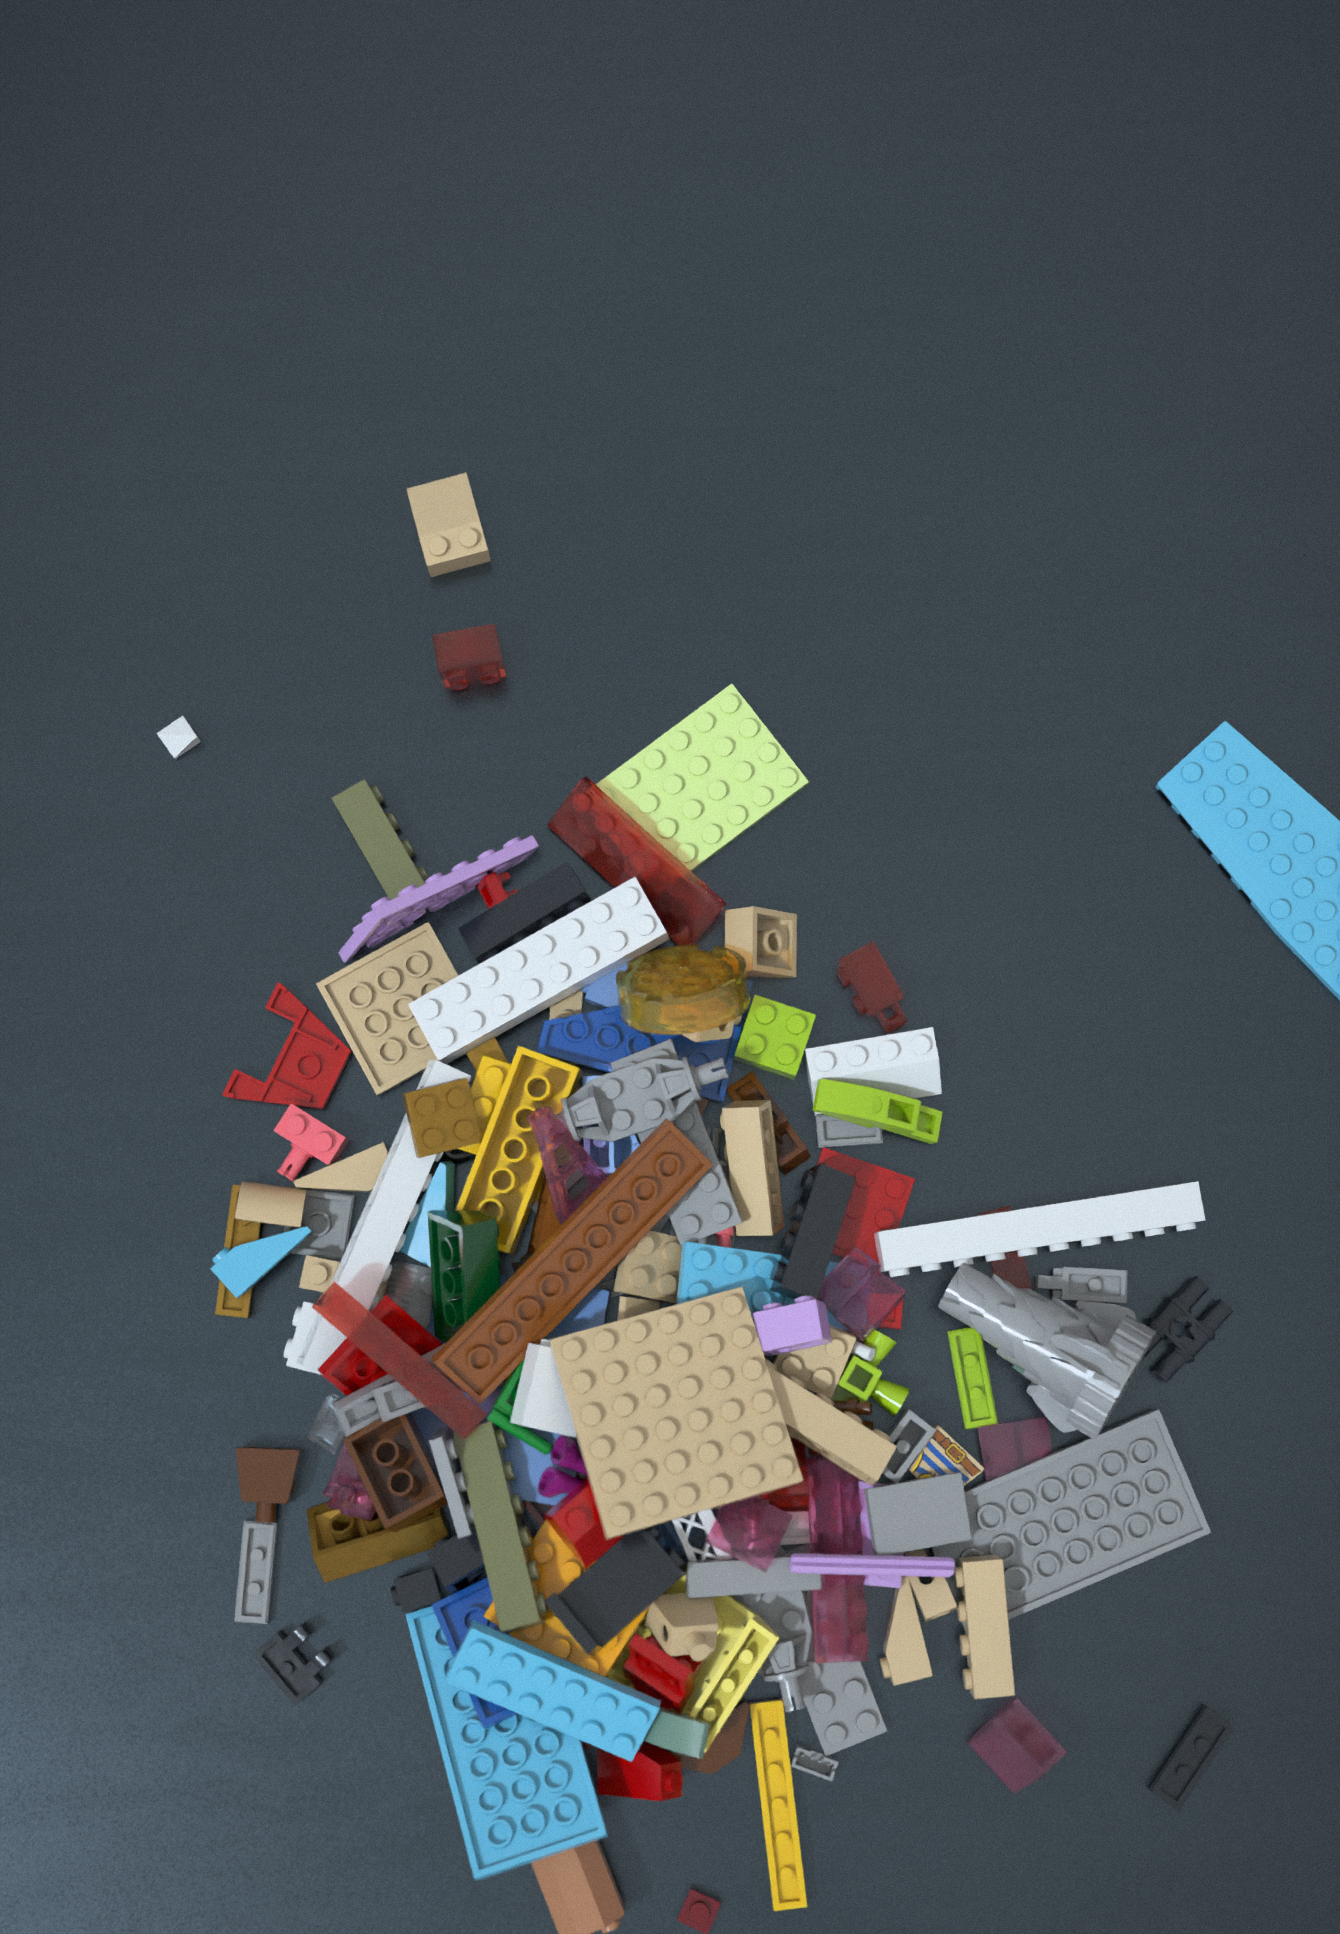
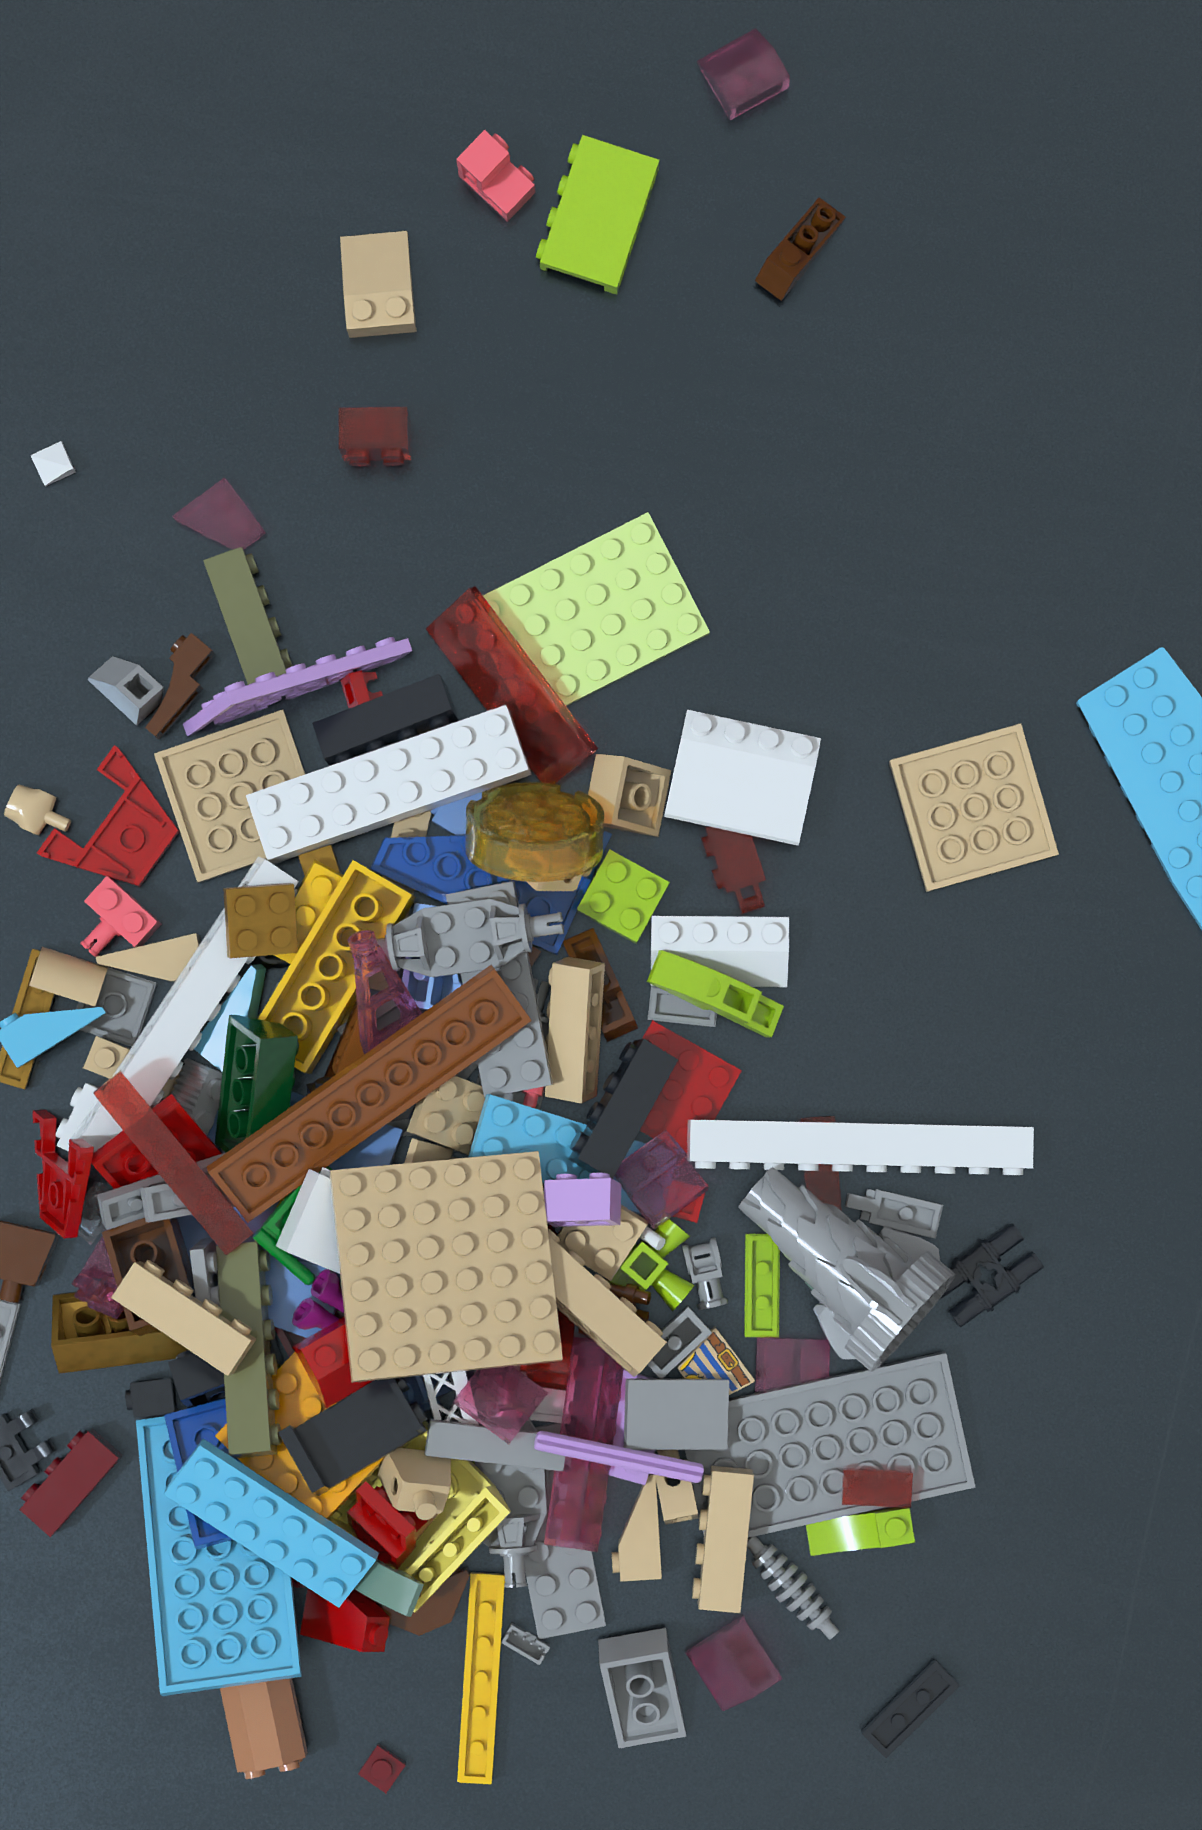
camera: 10 degrees right, 5 degrees up
none -> tan piece [4,784,71,836]
none -> dark red brick [19,1428,123,1537]
none -> red wing [32,1109,94,1239]
none -> light grey slope [88,656,163,725]
none -> tan brick [111,1260,256,1376]
none -> reddish brown slope [145,633,215,740]
none -> clear pink wing [172,478,266,550]
none -> coral brick [456,130,535,222]
none -> lime panel [536,135,660,295]
none -> light grey slope [598,1628,686,1748]
none -> white slope [664,710,821,846]
none -> light grey connector [682,1237,728,1310]
none -> clear pink slope [697,28,790,120]
none -> light grey piece [747,1536,840,1640]
none -> reddish brown slope [755,197,846,301]
none -> lime slope [806,1505,915,1556]
none -> clear red plate [841,1468,913,1508]
none -> tan plate [889,724,1059,892]

